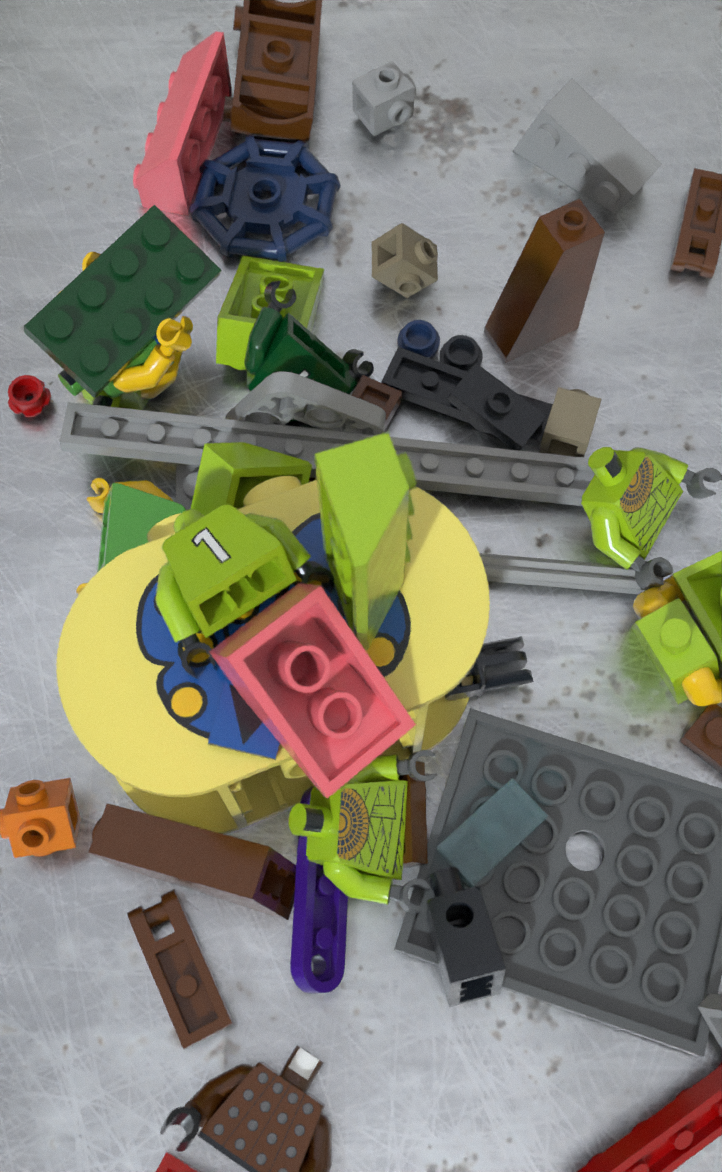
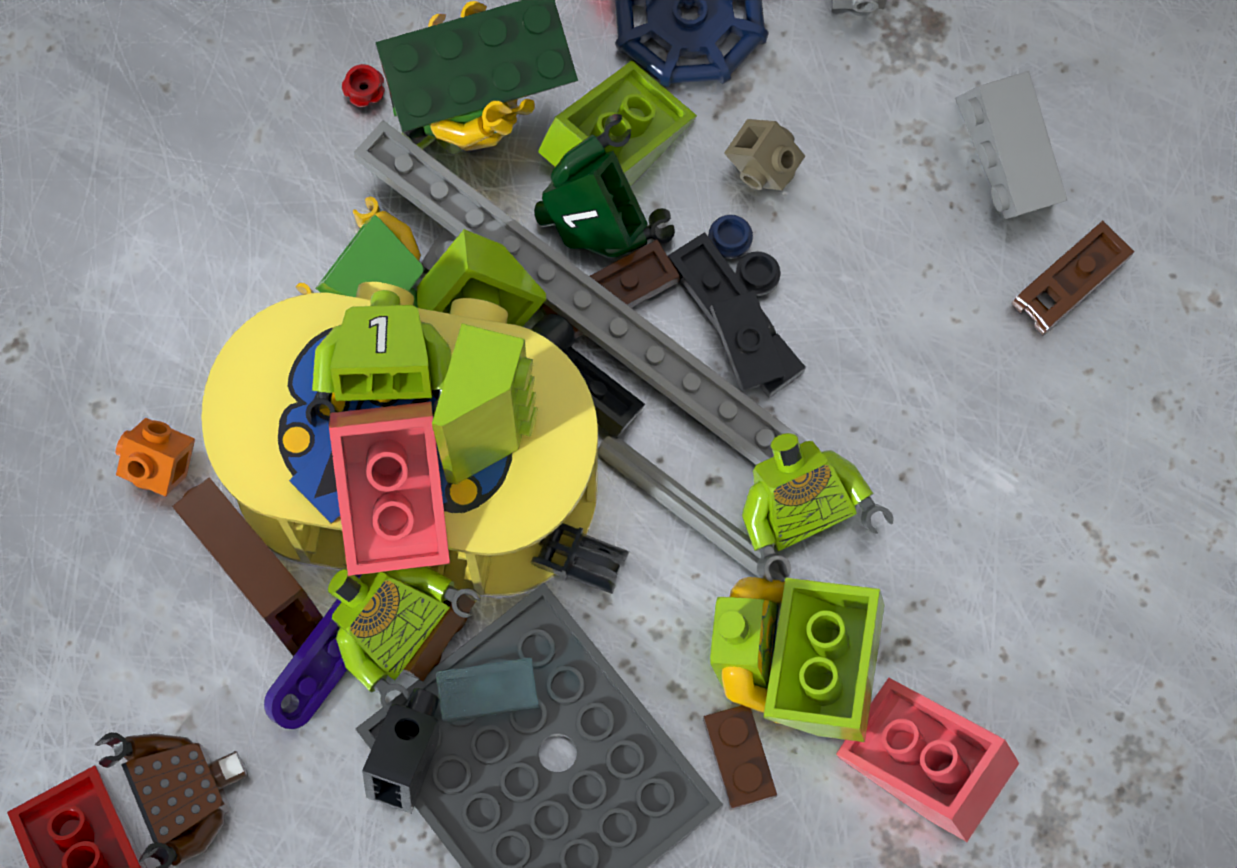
camera: 30 degrees right, 5 degrees up
reddish brown plate [127,889,234,1049] -> none
light grey beam [225,372,386,435] -> none
reddish brown slope [484,198,605,364] -> none
dark tan brick [539,387,602,458] -> none

